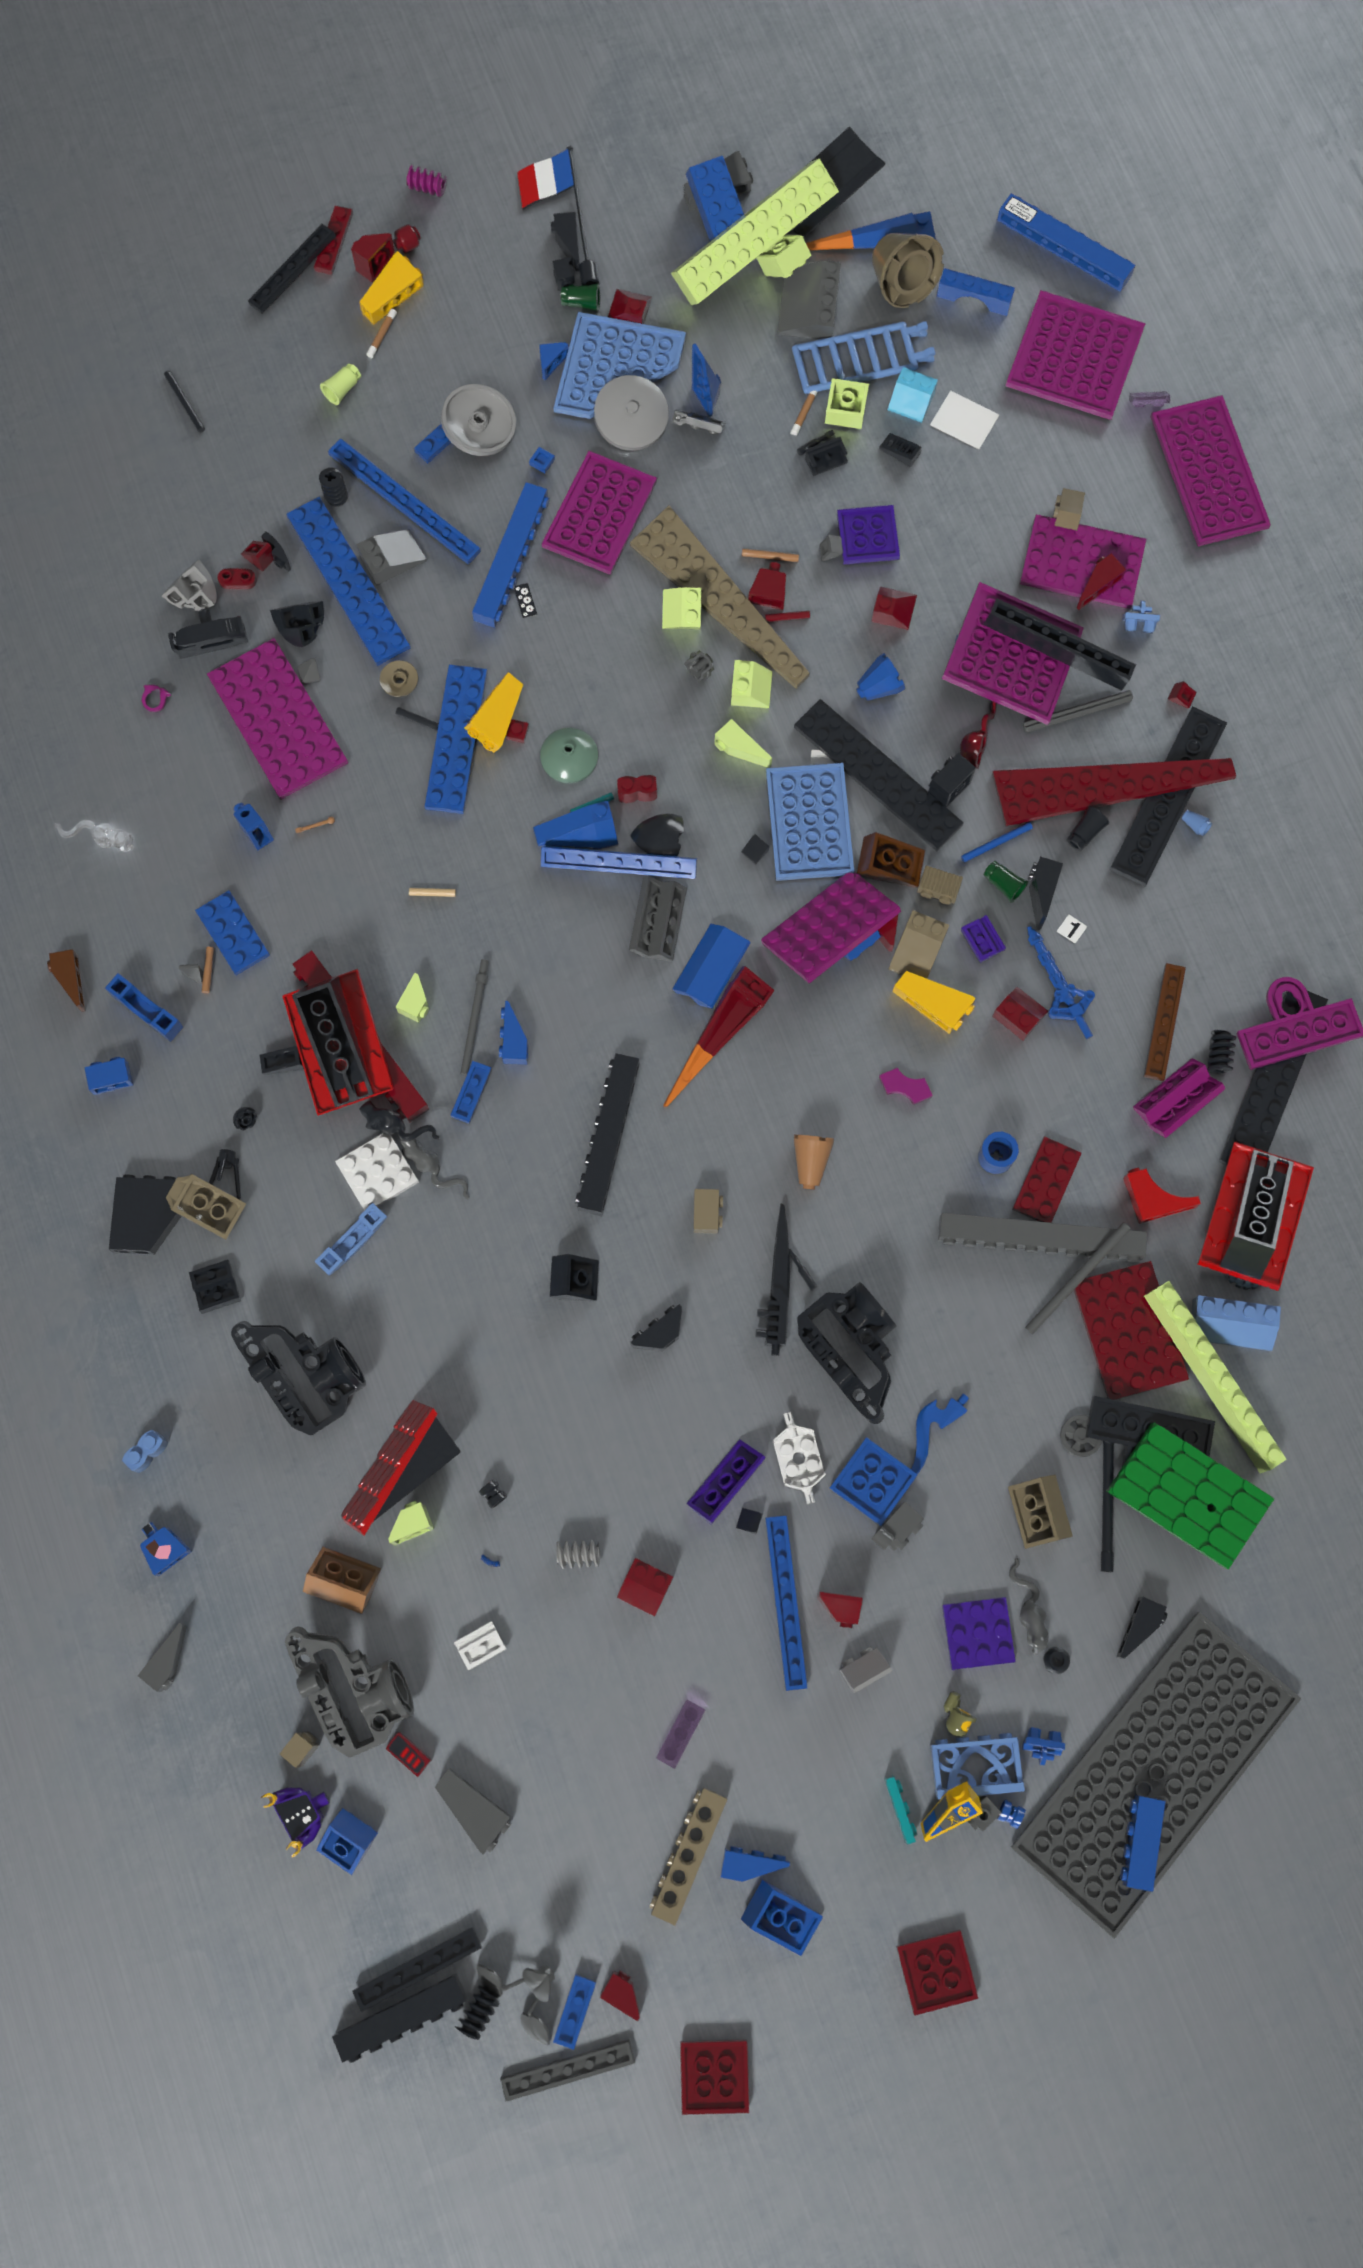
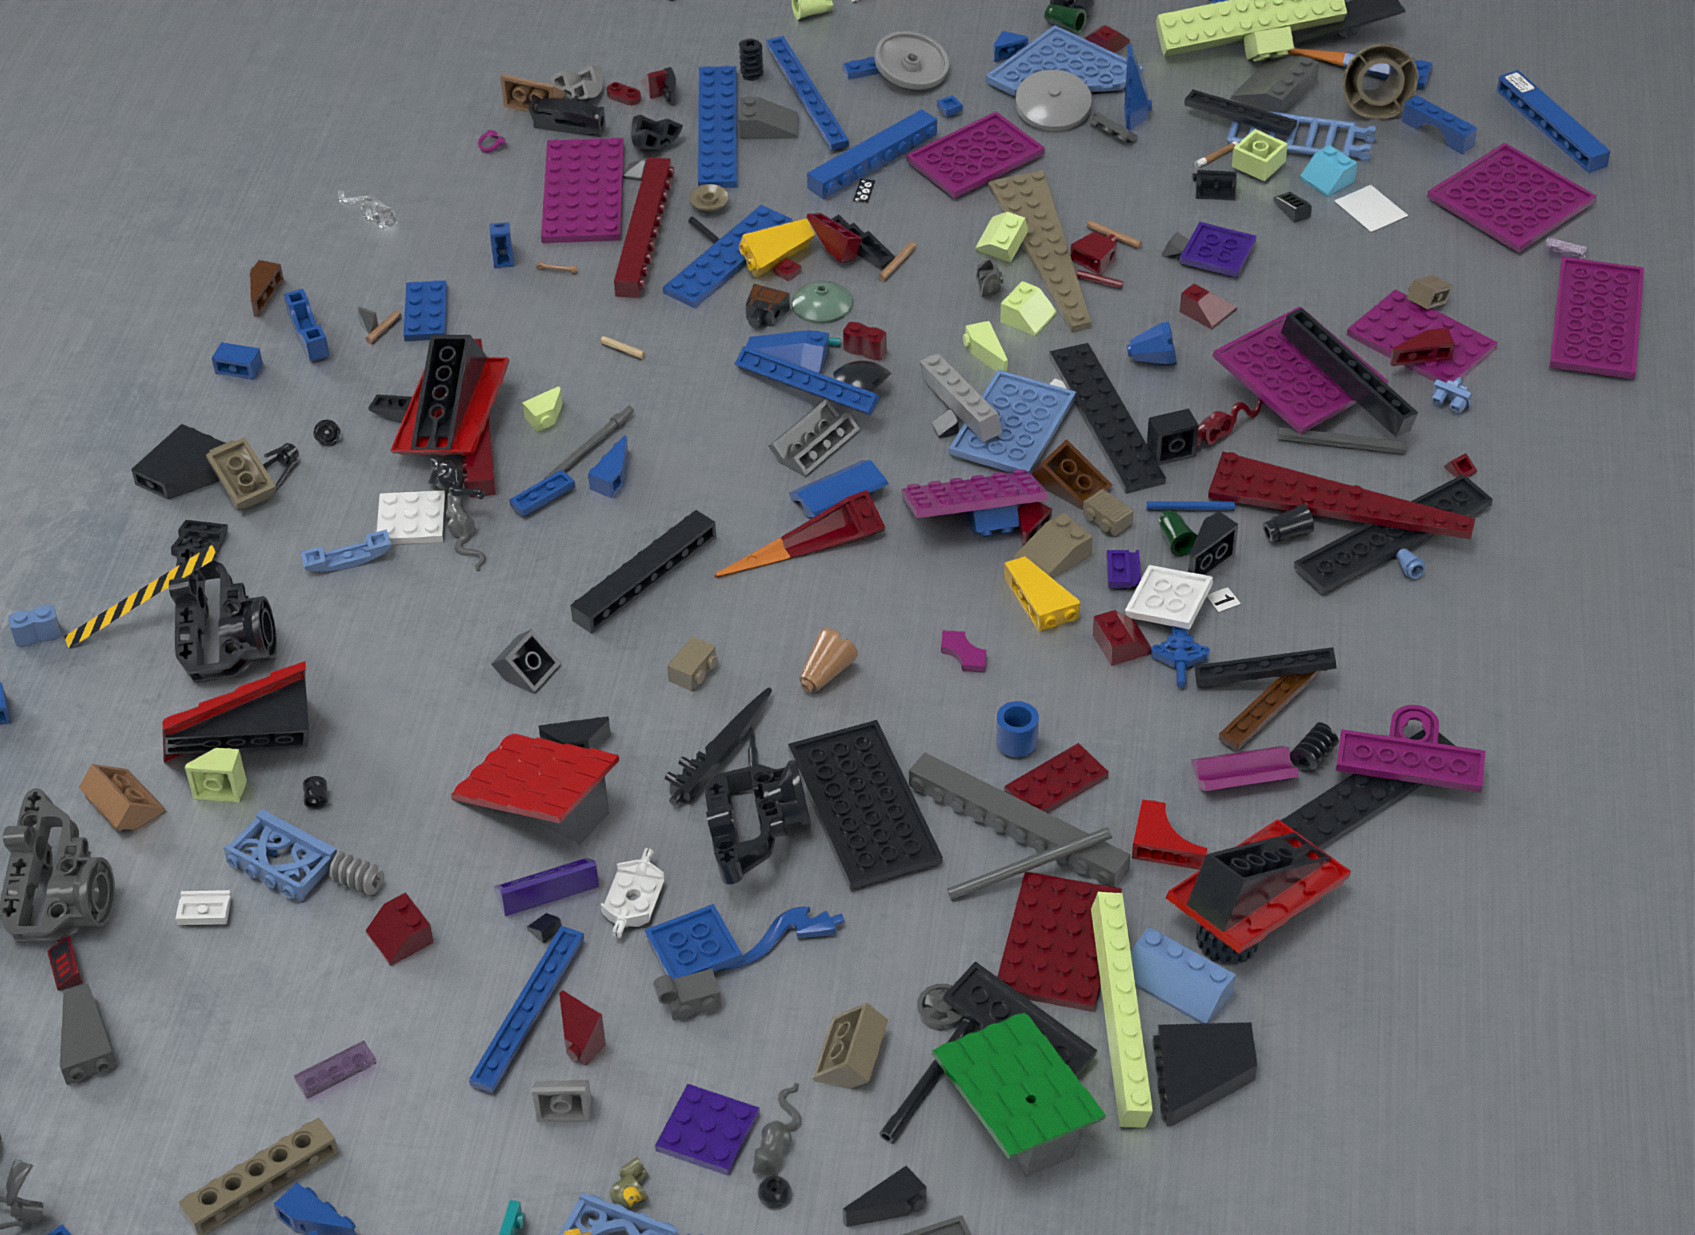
camera: 30 degrees right, 30 degrees down
none -> sticker [64,545,217,649]
none -> medium blue fence [224,809,337,902]
none -> red piece [451,733,619,845]
none -> medium nougat slope [500,74,564,113]
none -> dark red brick [614,157,675,298]
none -> torso [746,284,790,328]
none -> black plate [788,720,943,889]
none -> dark red slope [807,213,862,262]
none -> black slope [832,214,895,268]
none -> medium nougat bar [878,242,916,281]
none -> light grey brick [920,353,1002,442]
none -> white plate [1125,565,1213,629]
none -> black slope [1153,1022,1257,1126]
none -> black plate [1184,89,1297,137]
none -> black plate [1194,647,1337,687]

